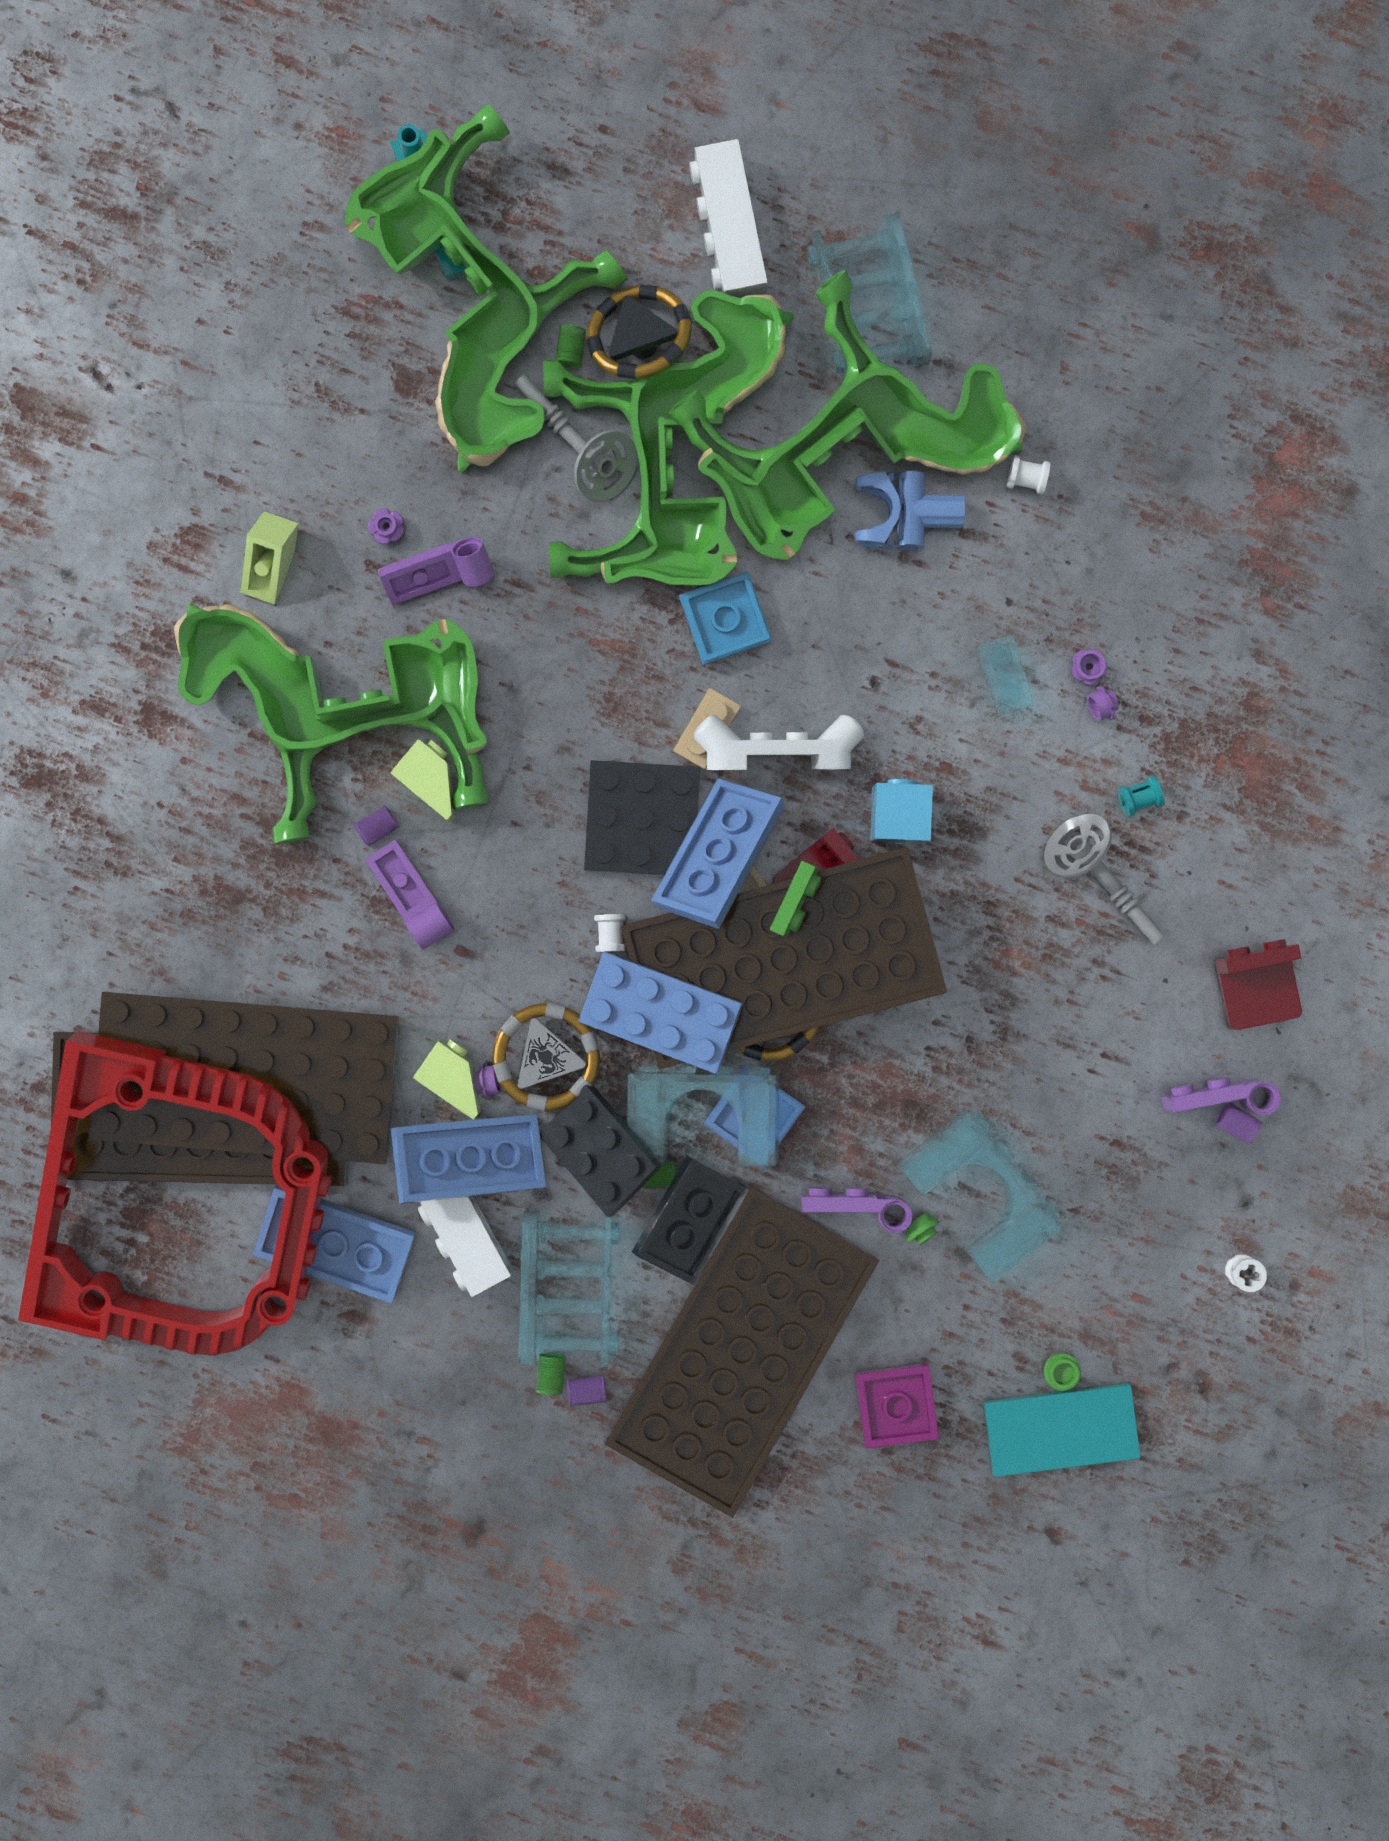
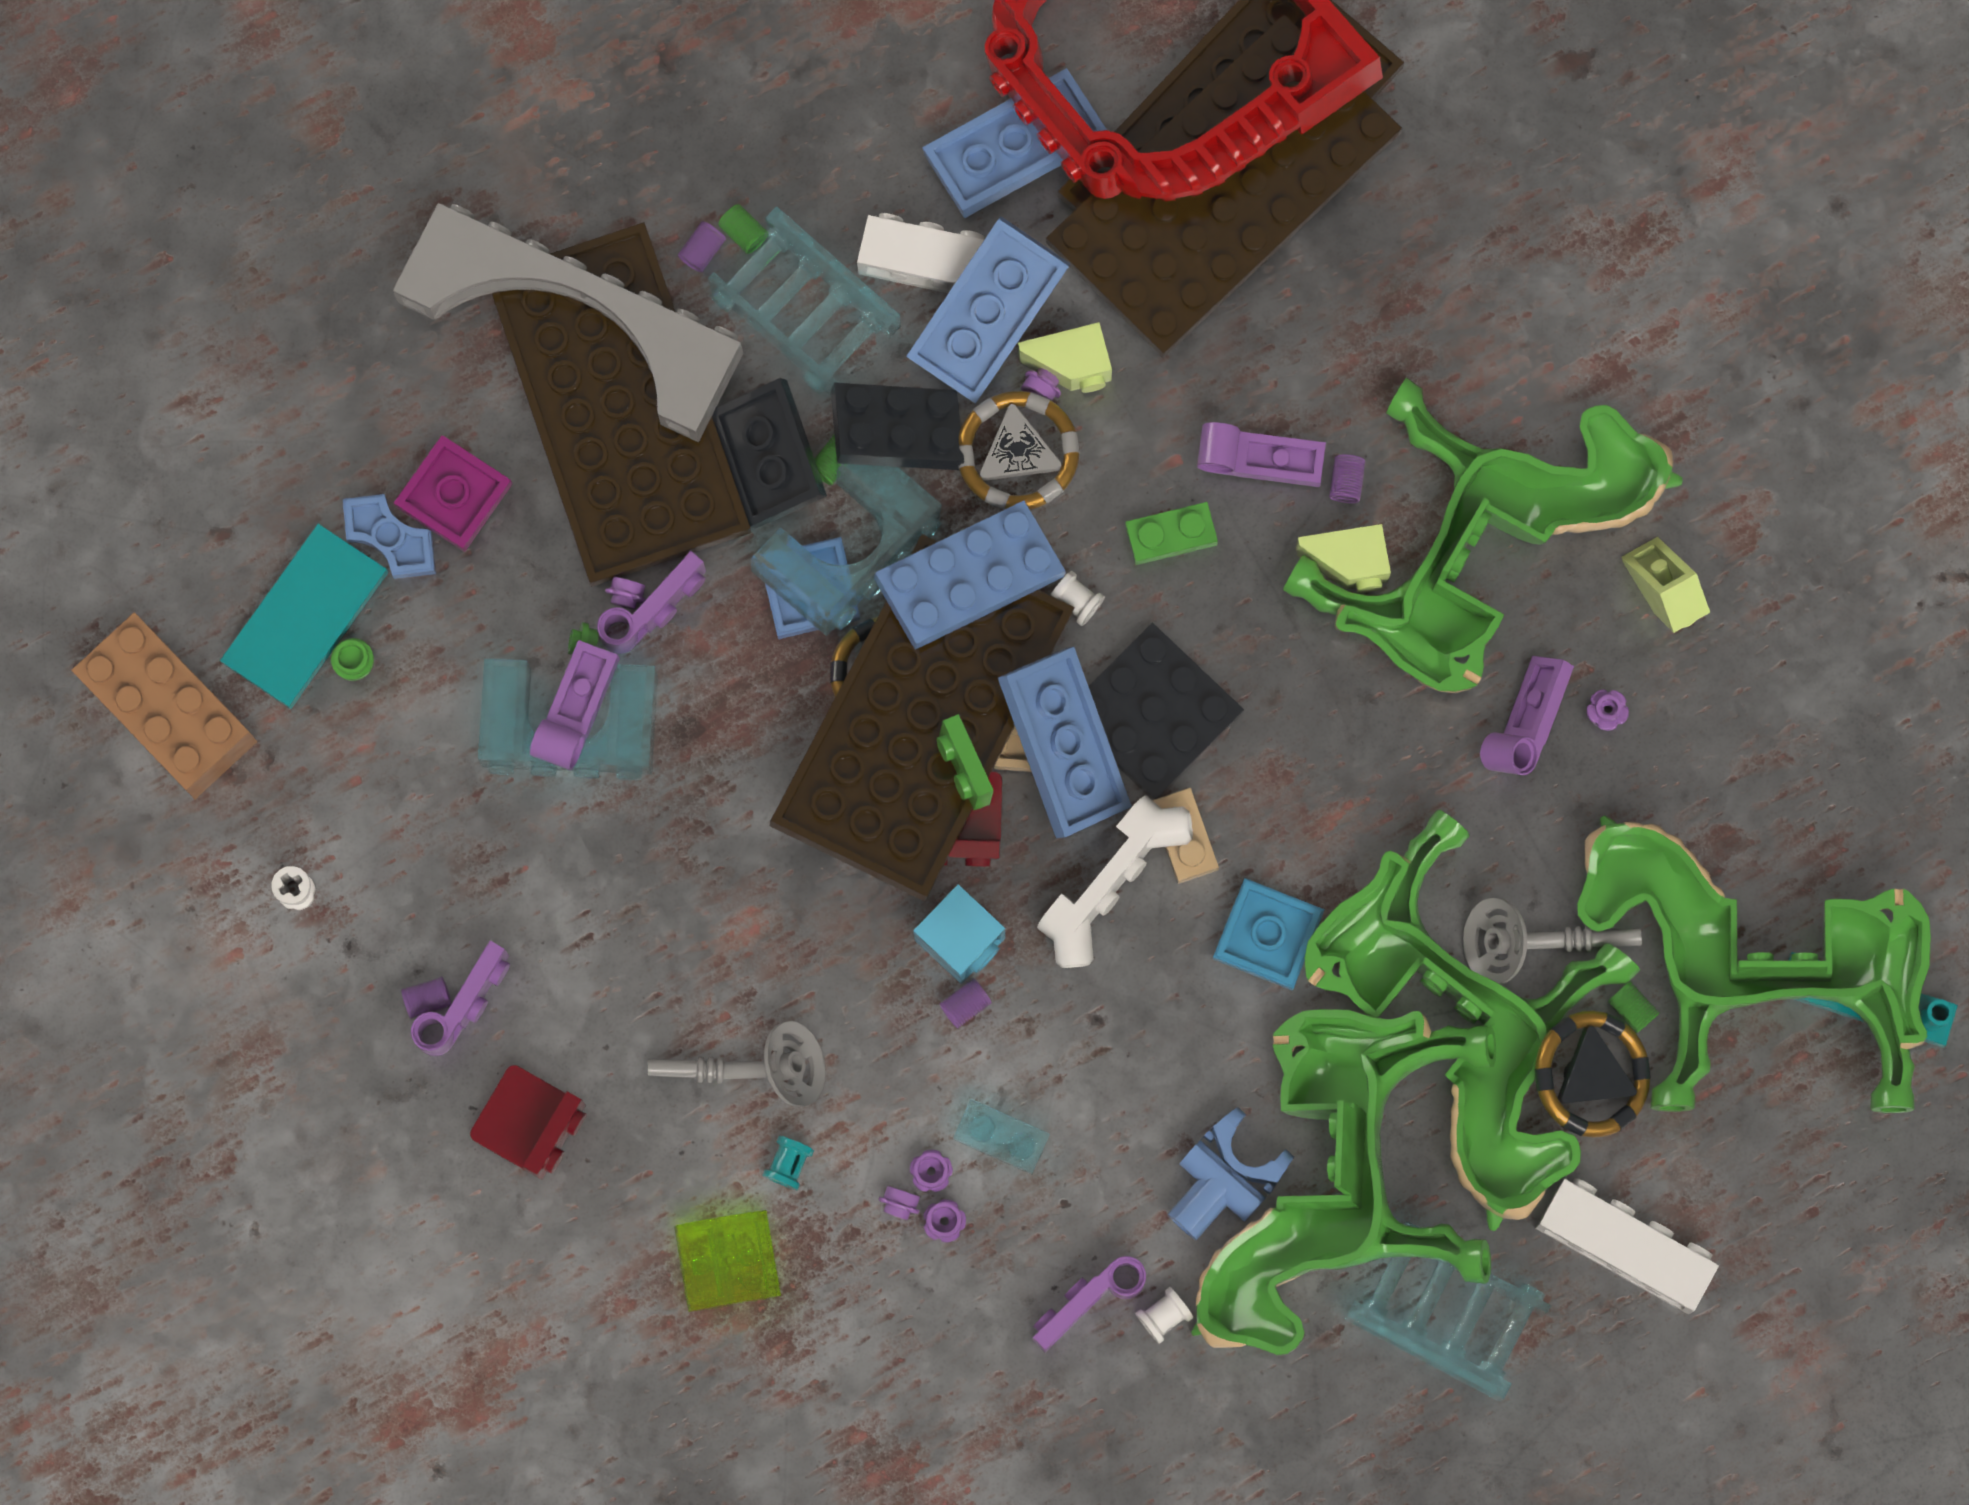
camera: 135 degrees right, 10 degrees down
none -> medium nougat brick [71,612,257,800]
none -> medium blue tile [343,494,436,579]
none -> light grey arch [393,203,743,442]
none -> medium lavender plate [530,640,620,770]
none -> medium lavender plate [605,577,646,610]
none -> clear neon green slope [674,1210,781,1312]
none -> medium lavender plate [910,1150,953,1192]
none -> medium lavender piece [939,978,992,1029]
none -> medium lavender plate [1033,1256,1146,1353]
none -> bright green plate [1125,502,1218,565]

